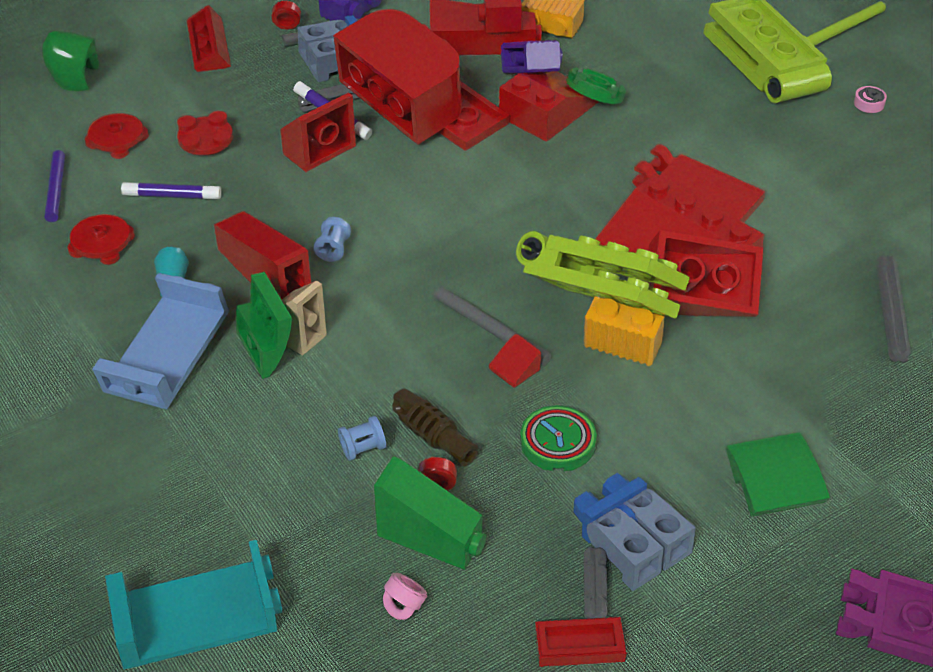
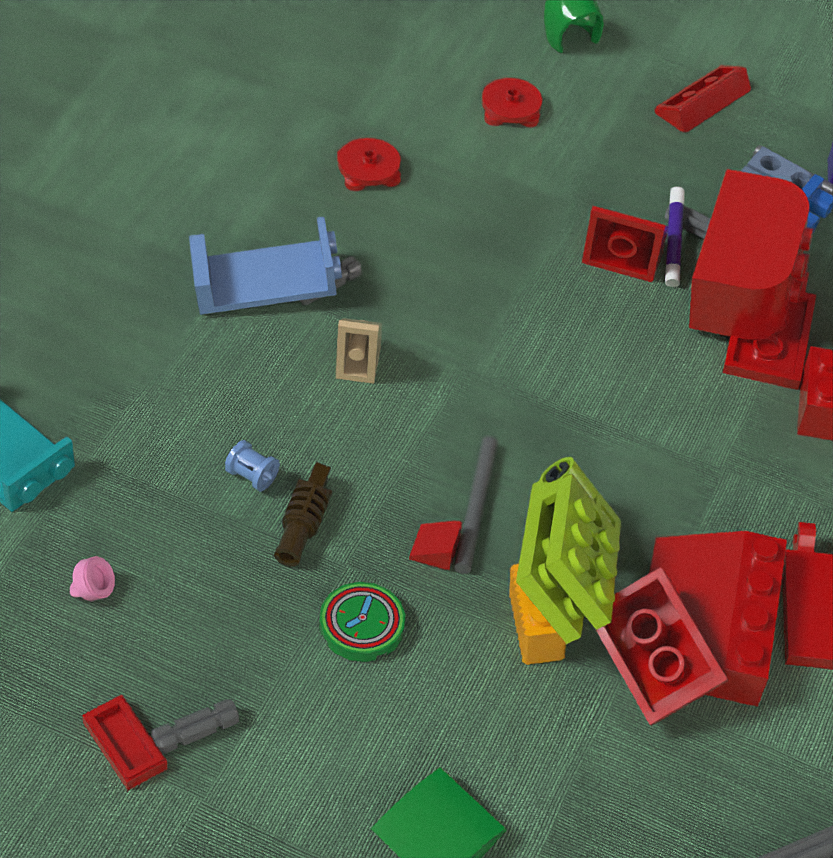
camera: 55 degrees right, 5 degrees up
dark purple bar [44,150,65,222] -> none
dark purple bar [121,182,221,199] -> none
teal cone [154,247,189,297] -> none
red piece [177,111,233,155] -> none
red slope [214,211,311,300] -> none
green slope [236,272,292,379] -> none
red tile [271,1,301,30] -> none
medium blue bush [314,217,351,262] -> none
green slope [374,456,486,570] -> none
red tile [417,457,457,491] -> none
sand blue hips [573,473,696,592] -> none

